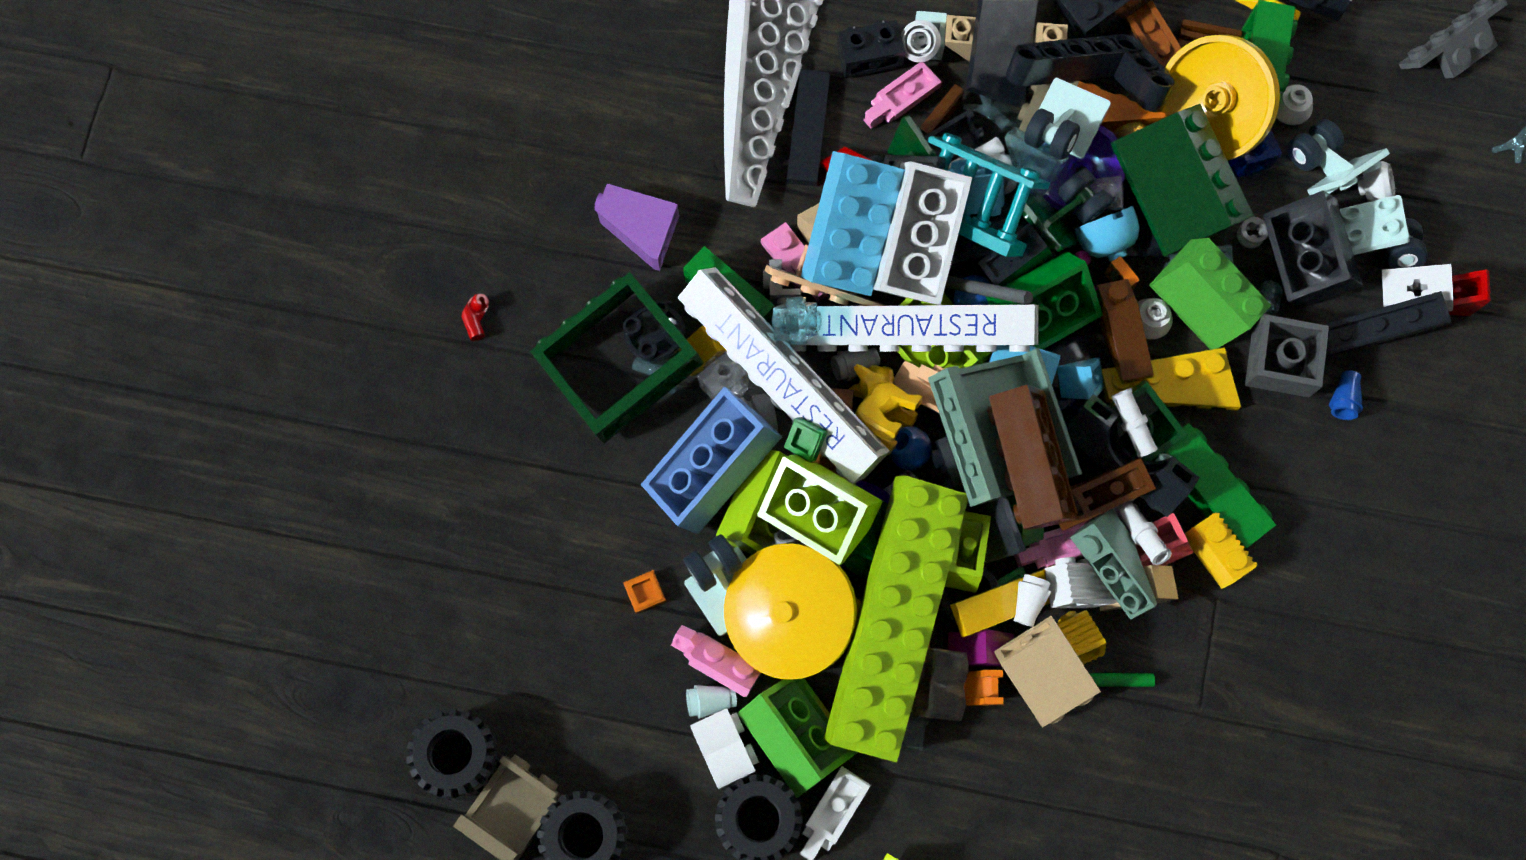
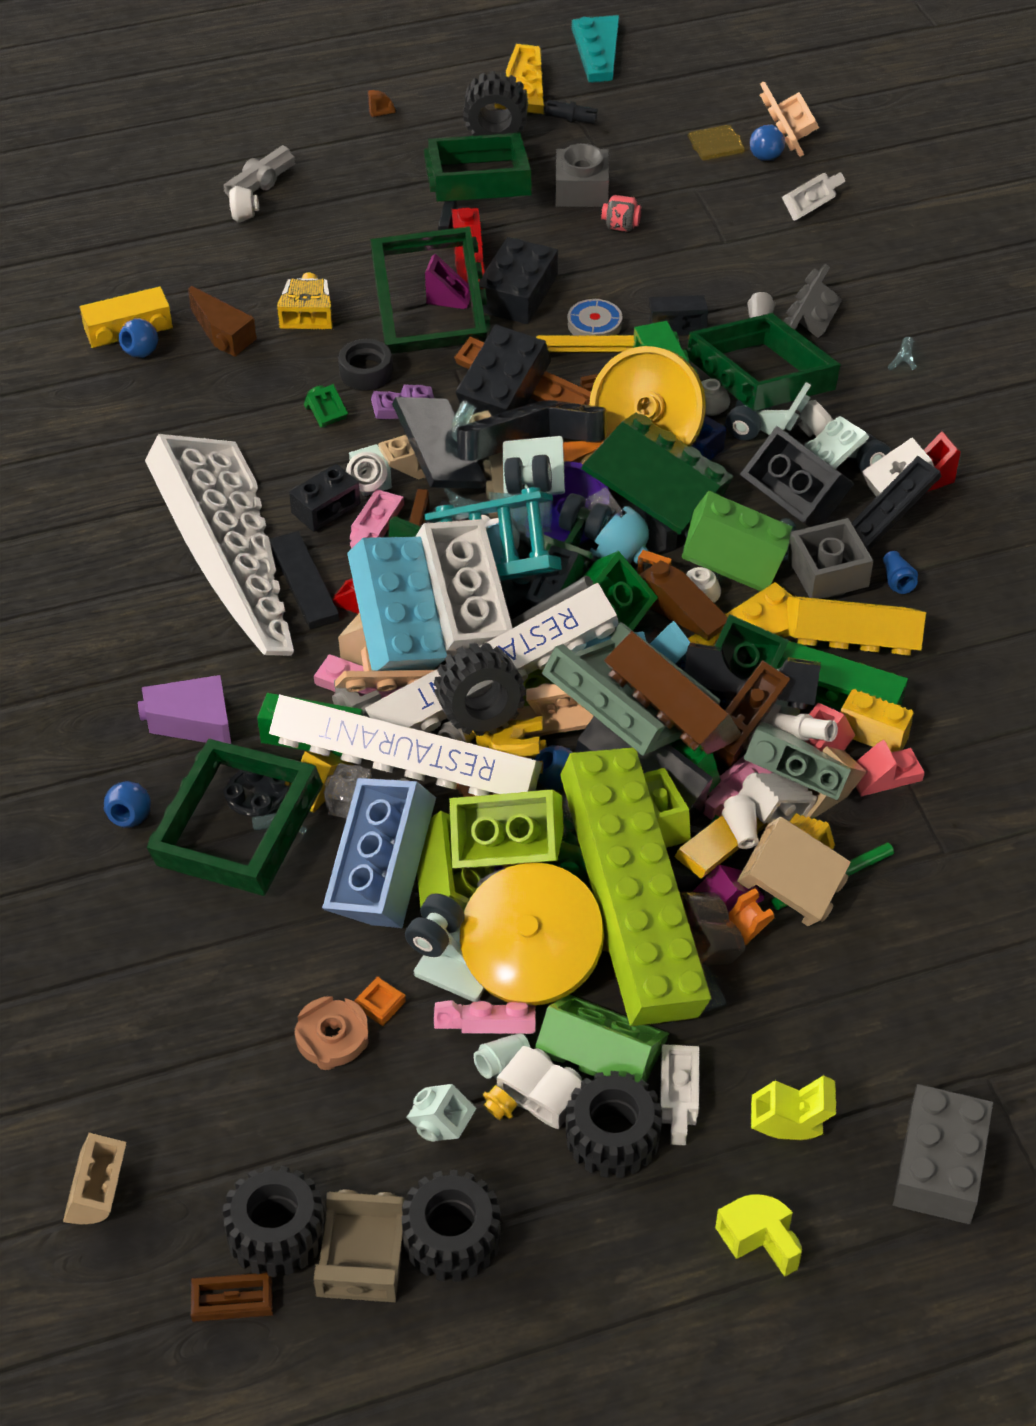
camera: 30 degrees left, 25 degrees down
red arm [461,293,489,341] -> none
clear light blue brick [772,297,822,345] -> none
green tile [784,417,828,463] -> none
white pin [1111,388,1158,457] -> none
light grey bush [1237,217,1268,248] -> none
none -> tan brick [63,1133,126,1224]
none -> blue piece [104,781,151,828]
none -> reddish brown tile [191,1273,273,1322]
none -> nougat plate [295,996,368,1070]
none -> light aqua brick [407,1084,476,1141]
none -> black tyre [434,643,526,736]
none -> clear light blue arm [452,401,476,442]
none -> yellow plate [483,1085,518,1120]
none -> dark green window [686,313,841,411]
none -> light grey cone [747,292,775,318]
none -> yellow slope [787,596,926,655]
none -> coral slope [856,740,925,797]

